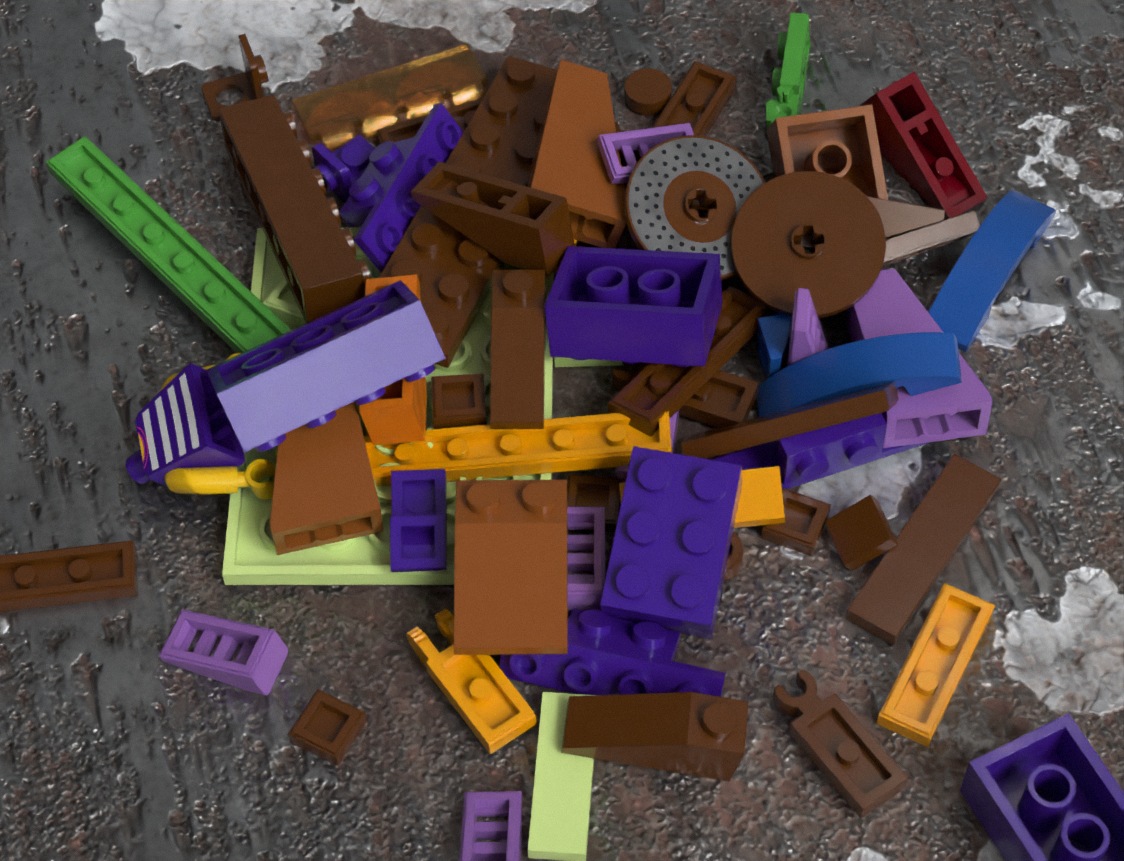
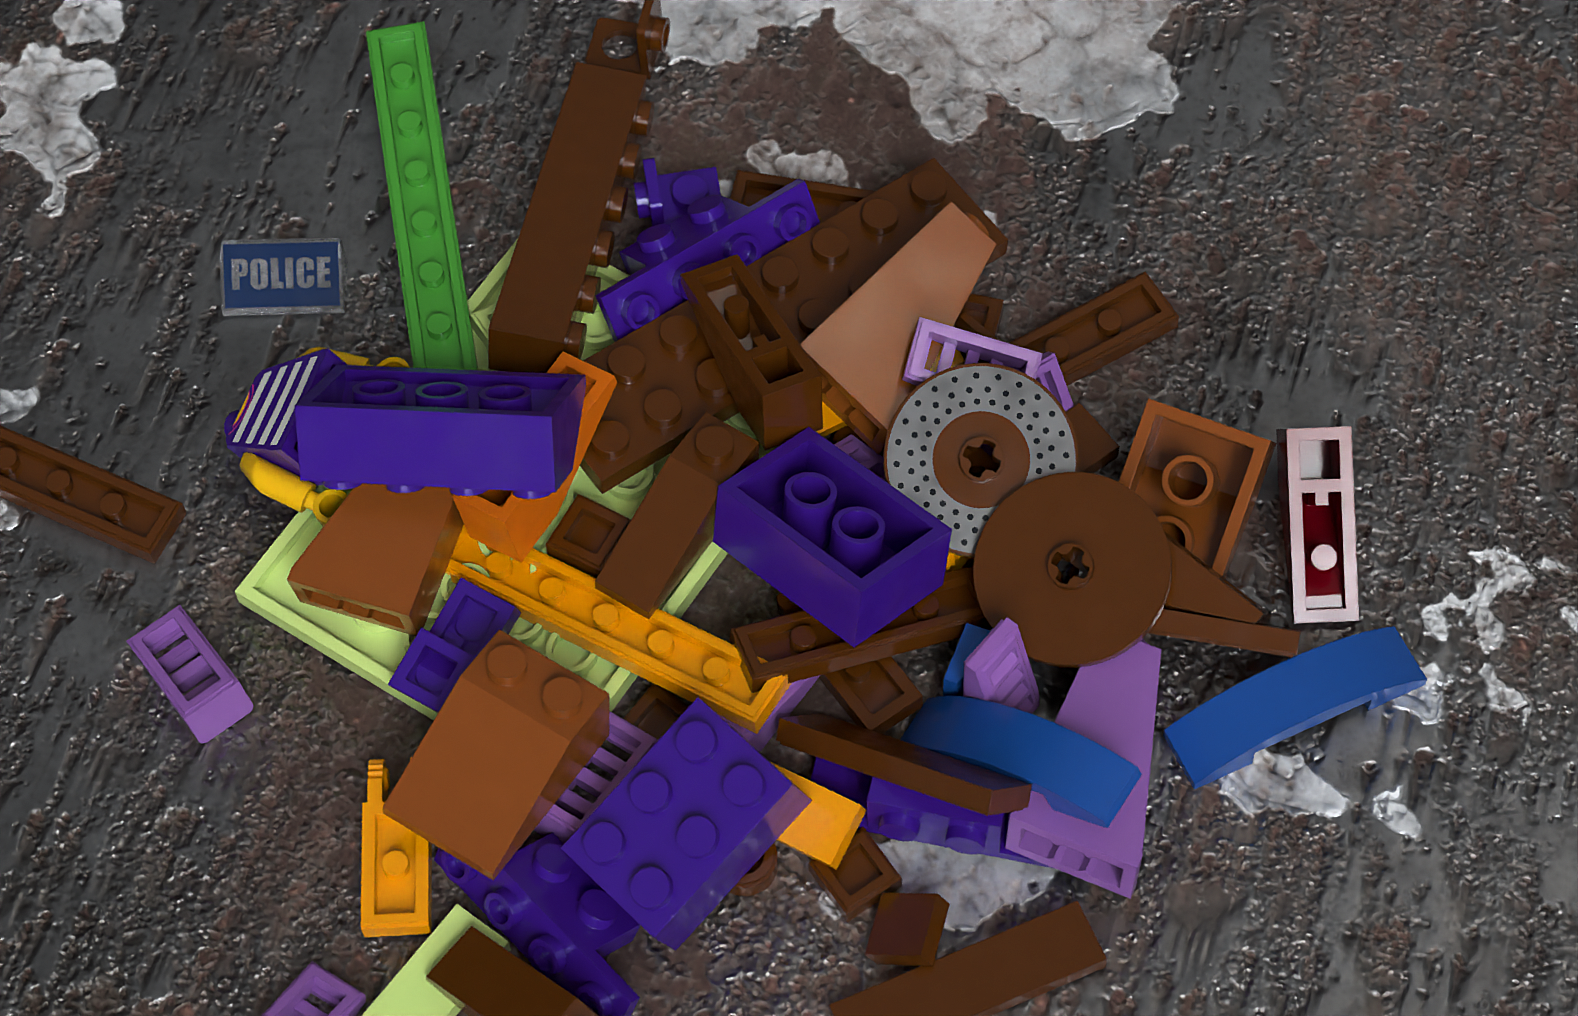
camera: 35 degrees right, 5 degrees up
reddish brown tile [288,689,367,766] -> none
clear orange windscreen [292,44,488,151] -> none
reddish brown tile [624,68,672,115] -> none
bright green hinge [766,13,811,129] -> none
none -> slope [220,238,348,316]

